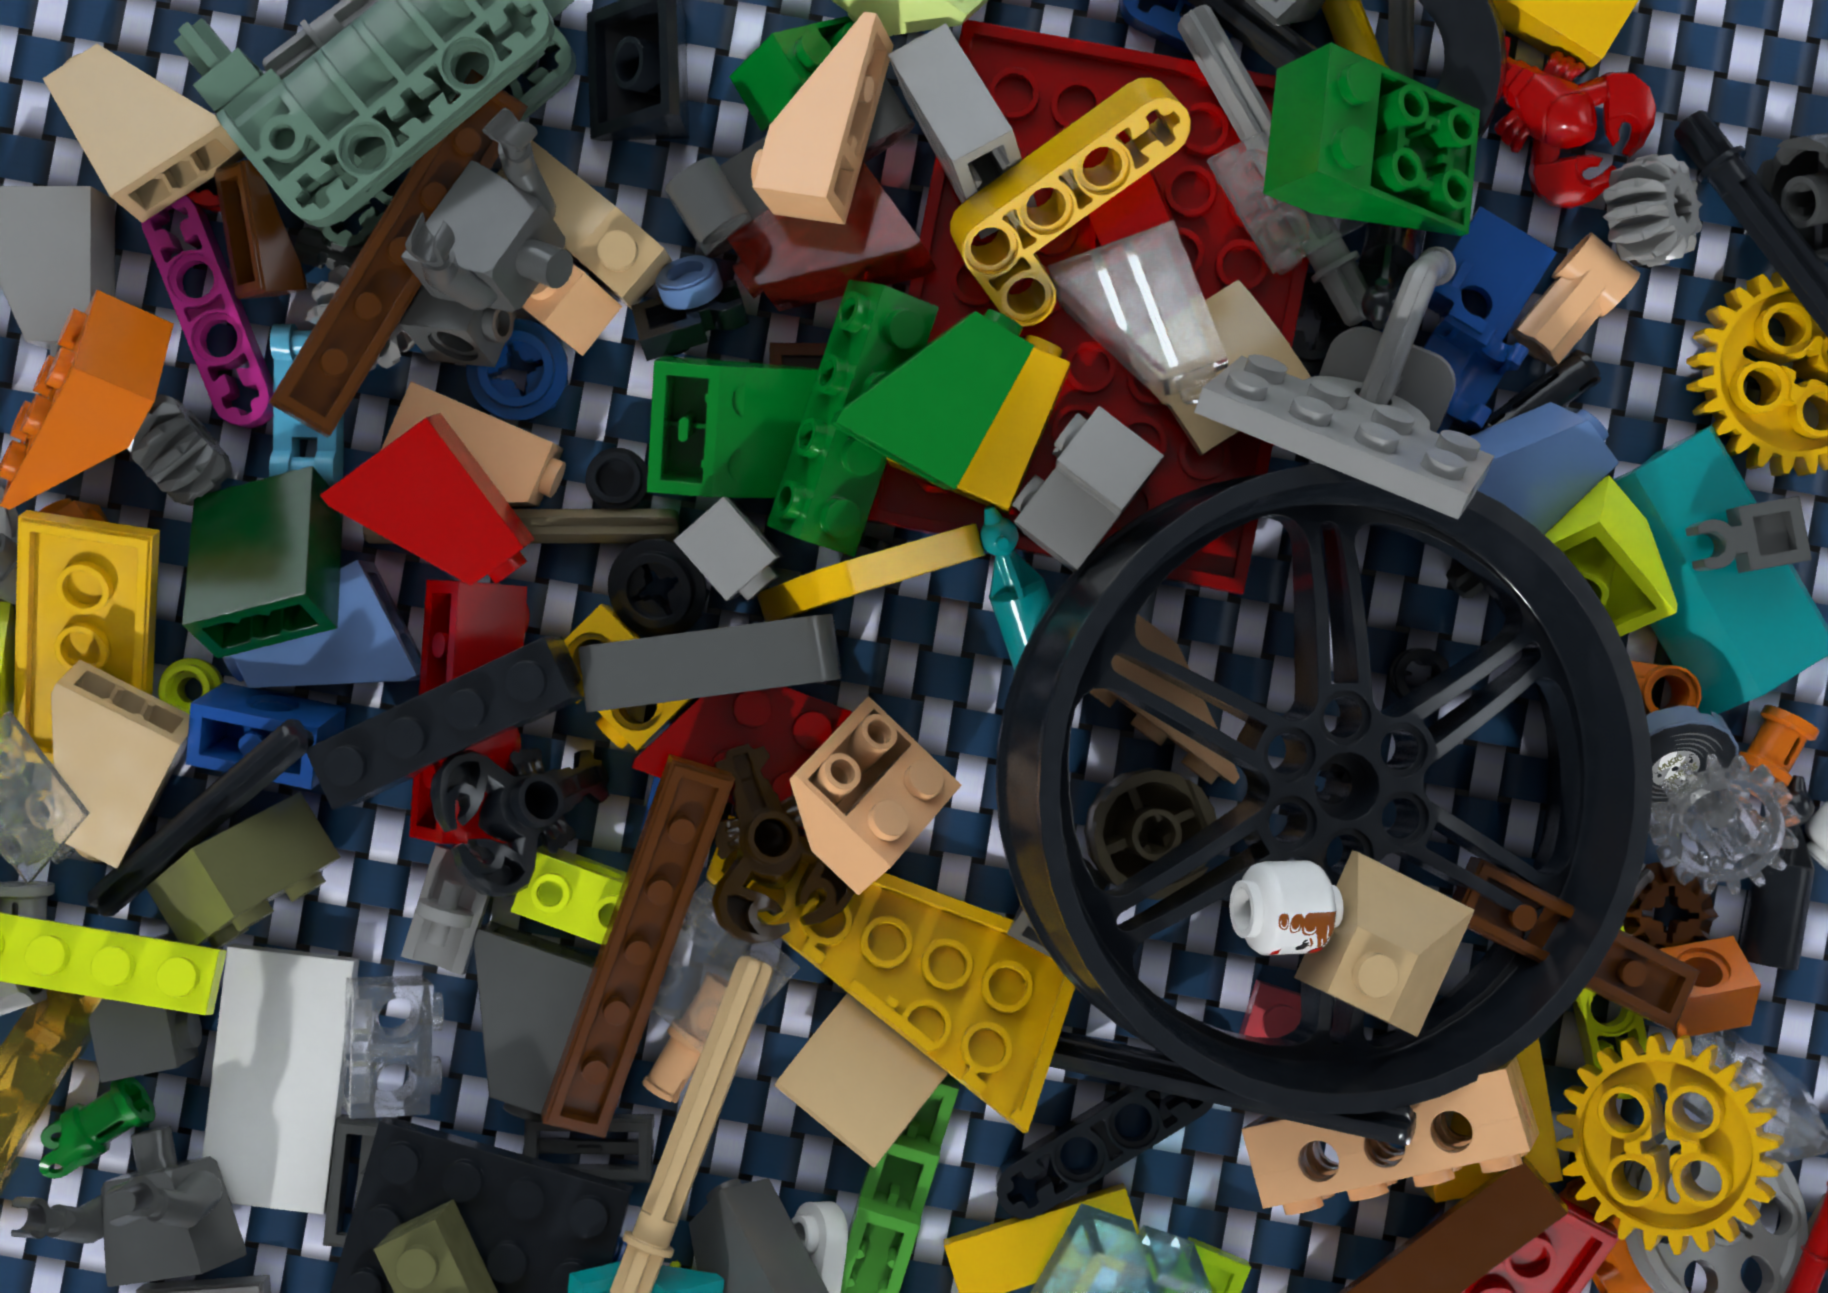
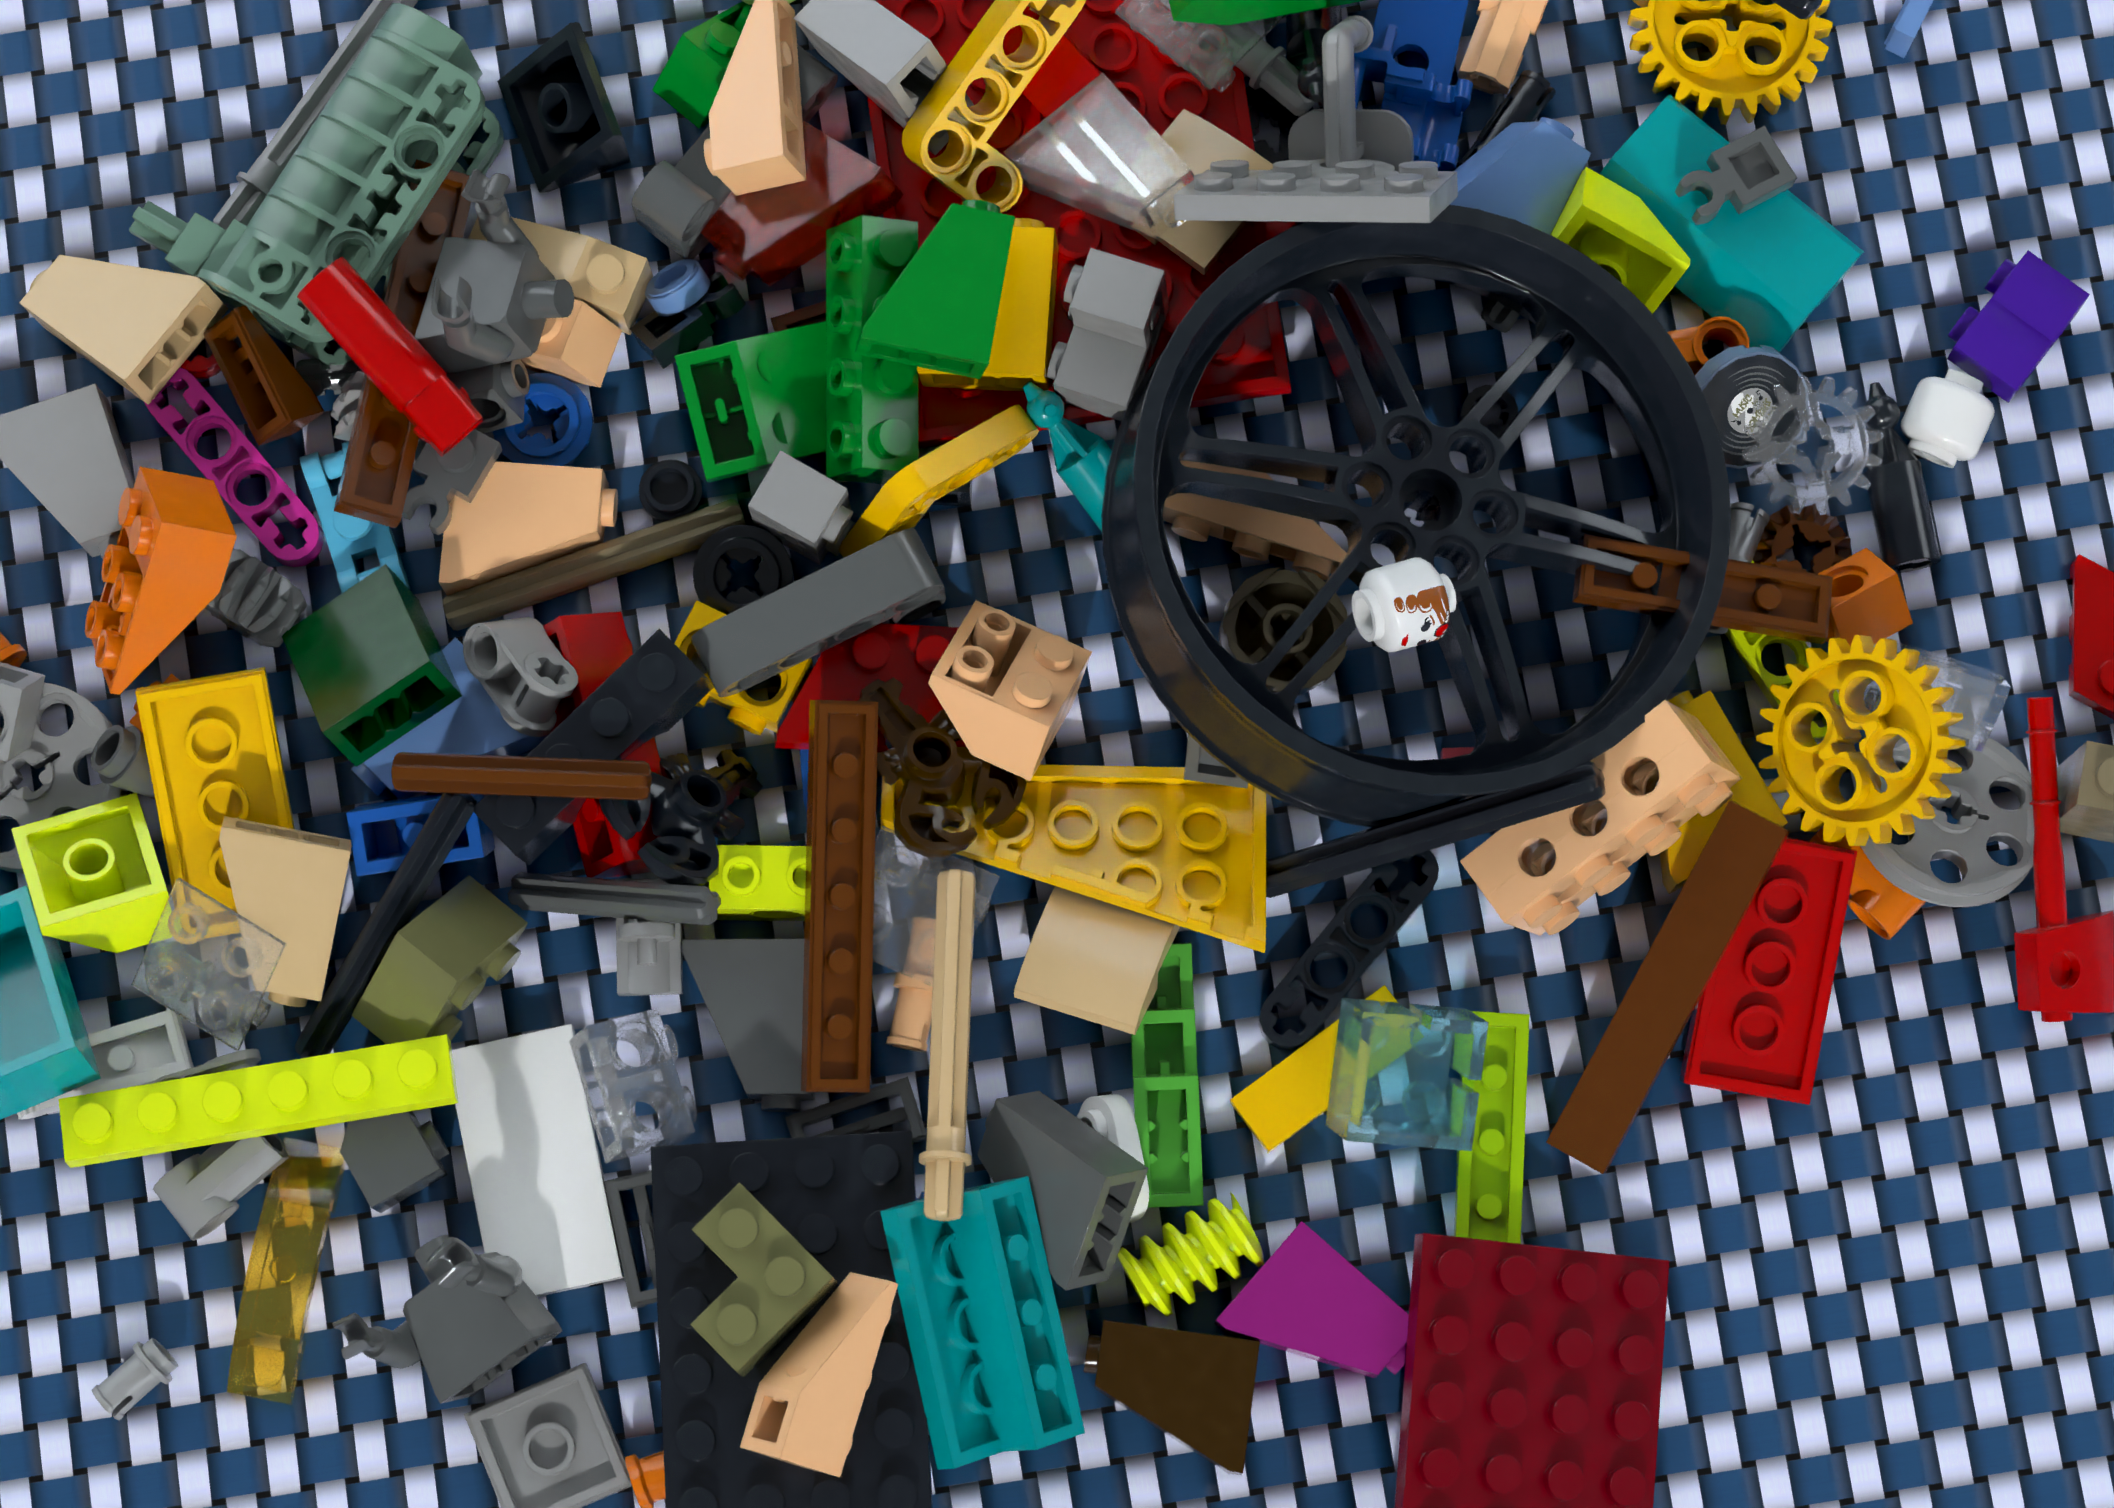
camera: 20 degrees left, 10 degrees down
green piece [39,1077,156,1179] -> none
neon yellow plate [158,658,224,714] -> none
red slope [320,413,535,586] -> none
tan slope [1294,850,1475,1037] -> none
orange bush [1738,705,1820,788] -> none
none -> red piece [297,257,483,457]
none -> reddish brown axle [391,752,652,800]
none -> dark grey plate [402,429,503,536]
none -> light grey piece [463,617,578,737]
none -> dark grey axle [507,872,721,925]

